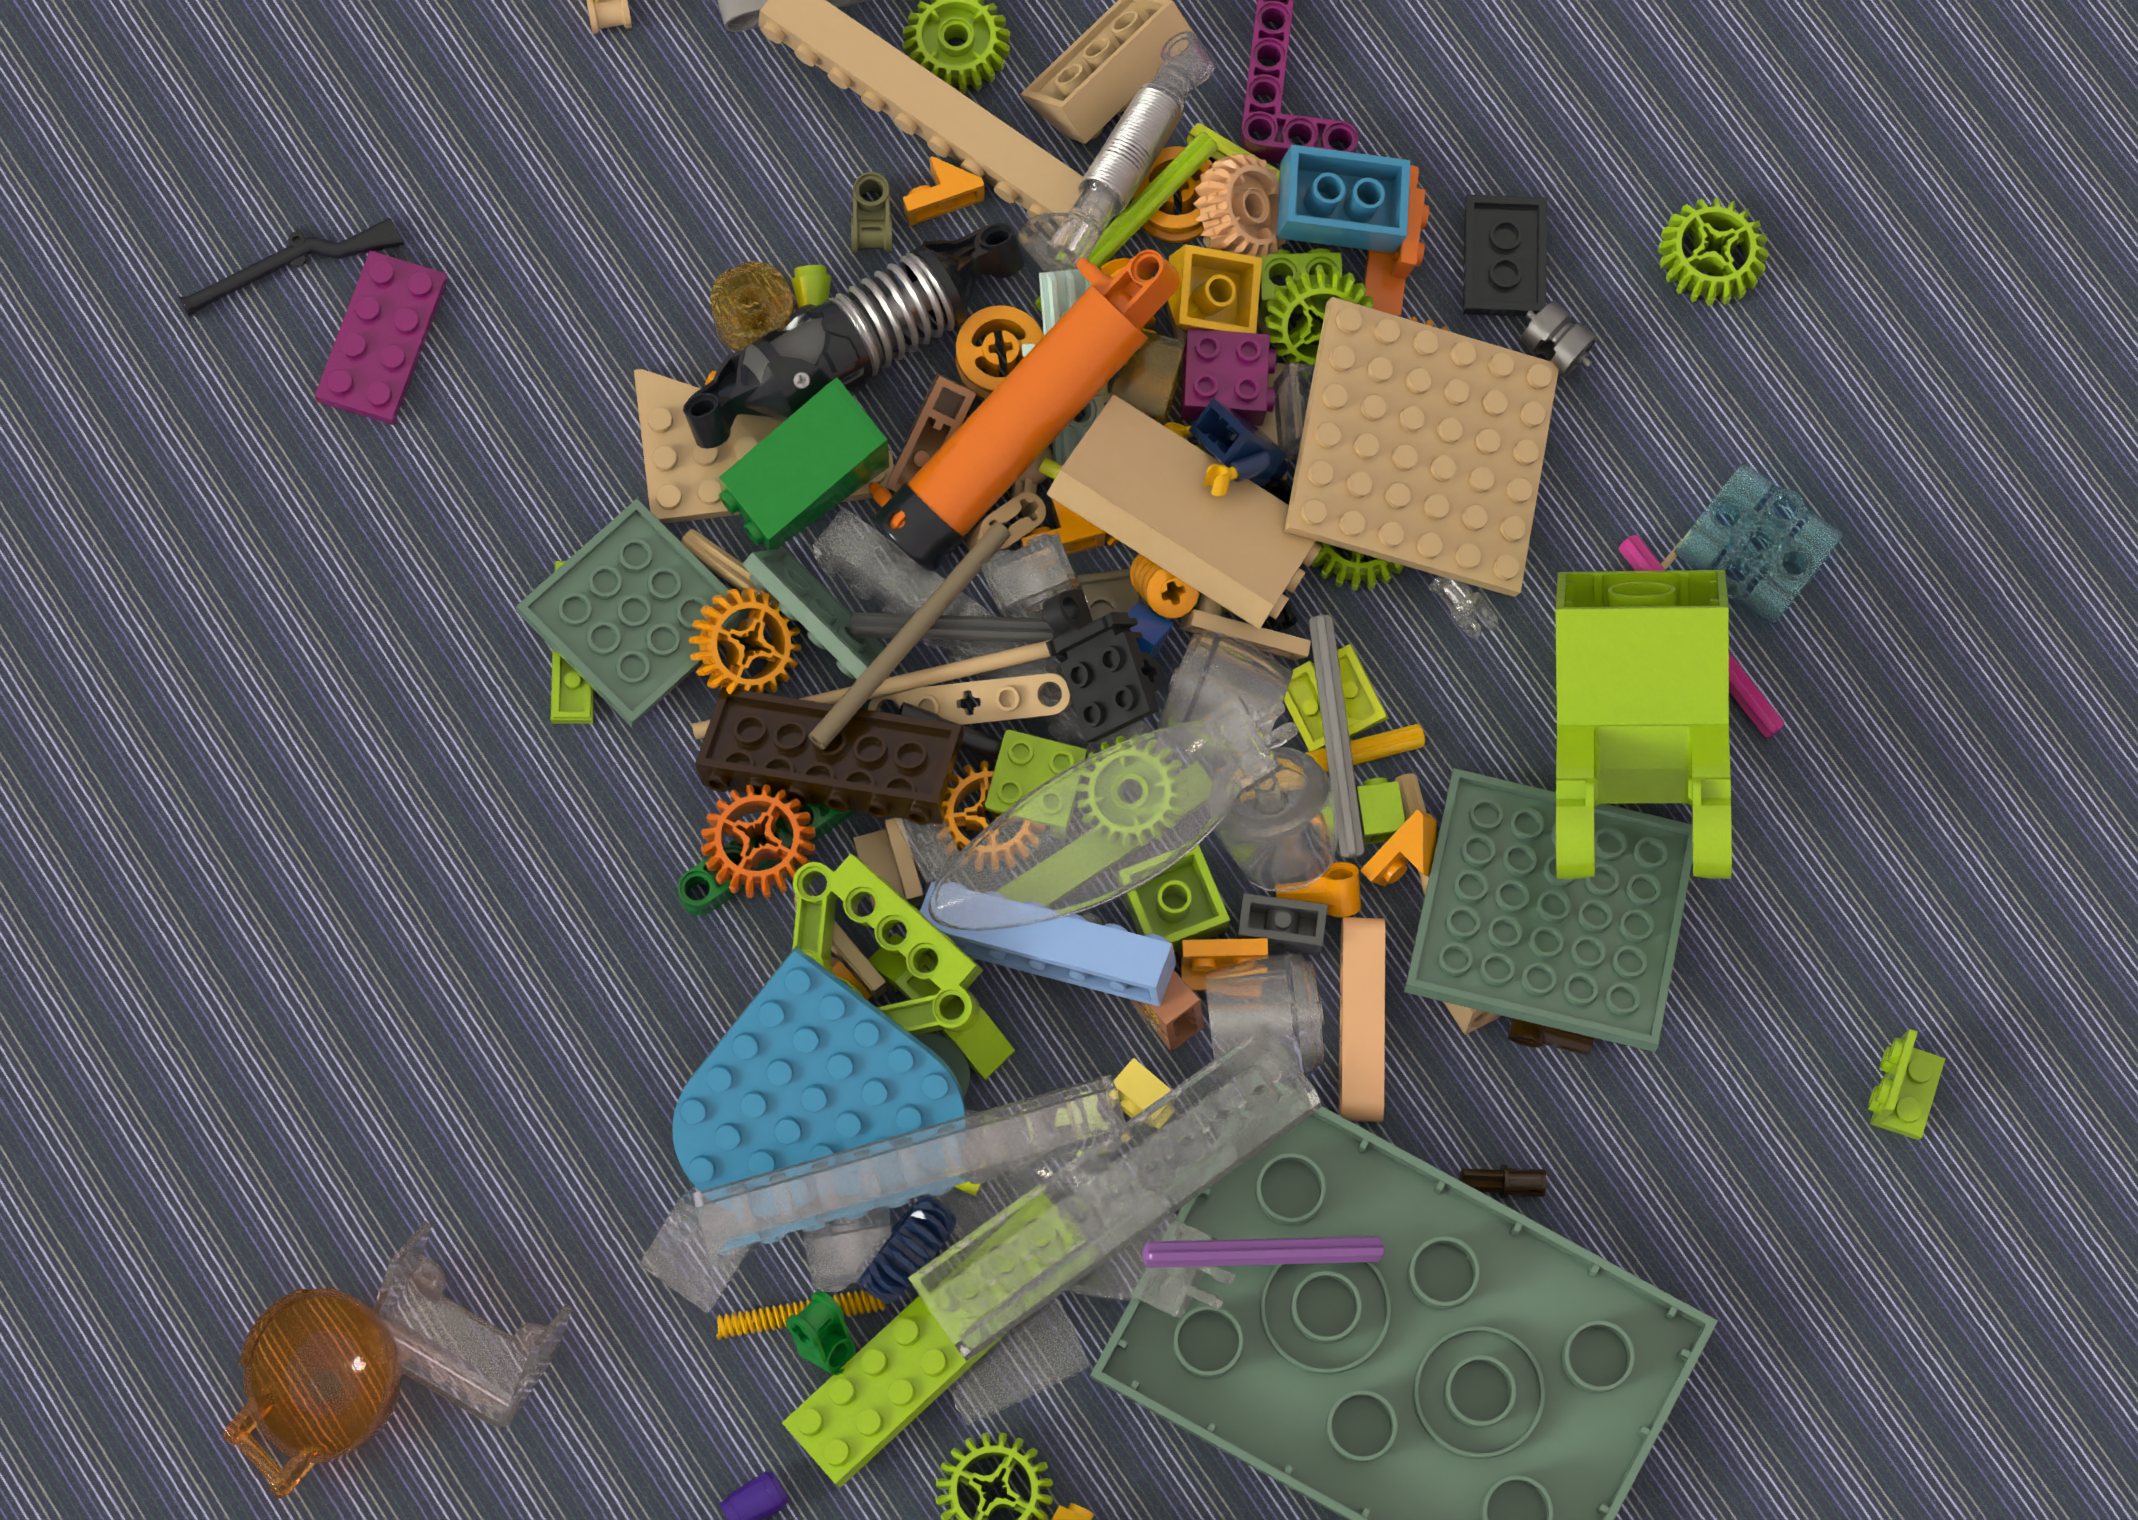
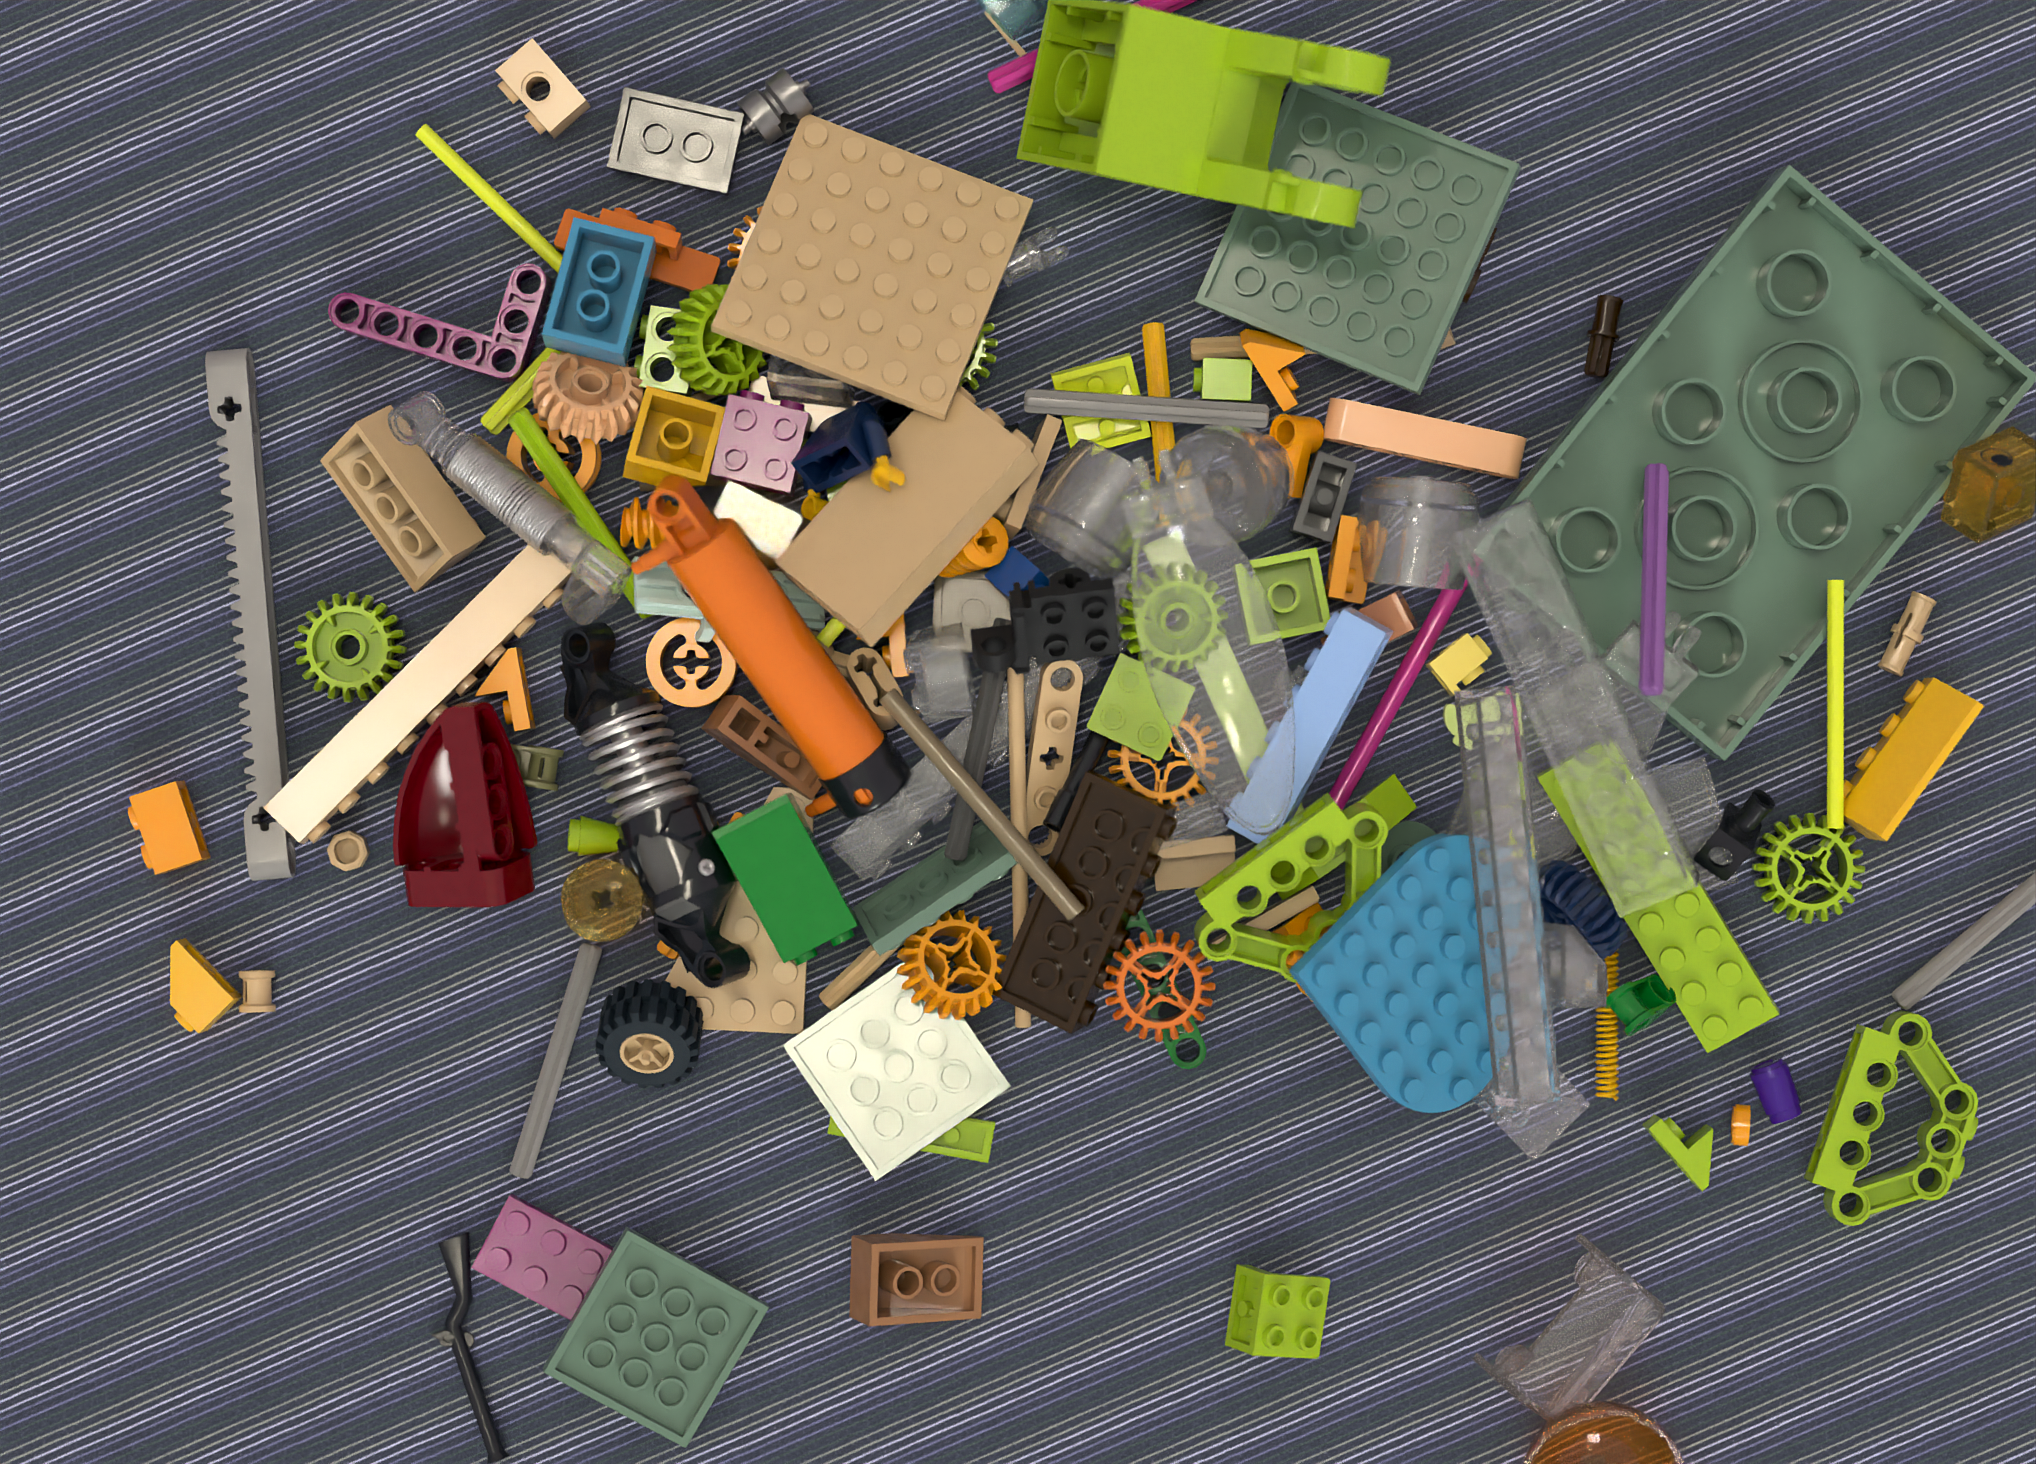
camera: 80 degrees left, 15 degrees up
none -> tan tile [327,830,370,871]
none -> dark red panel [393,702,538,907]
none -> neon yellow piece [415,124,563,273]
none -> tan brick [495,38,591,139]
none -> light grey axle [510,943,602,1179]
none -> sand green plate [543,1226,769,1448]
none -> black wheel [595,979,704,1089]
none -> medium nougat slope [849,1233,984,1327]
none -> lime bracket [1225,1264,1330,1359]
none -> dark pink piece [1329,553,1479,811]
none -> lime slope [1642,1114,1713,1191]
none -> black bracket [1694,789,1775,881]
none -> light orange tile [1731,1104,1751,1146]
none -> neon yellow piece [1827,580,1844,829]

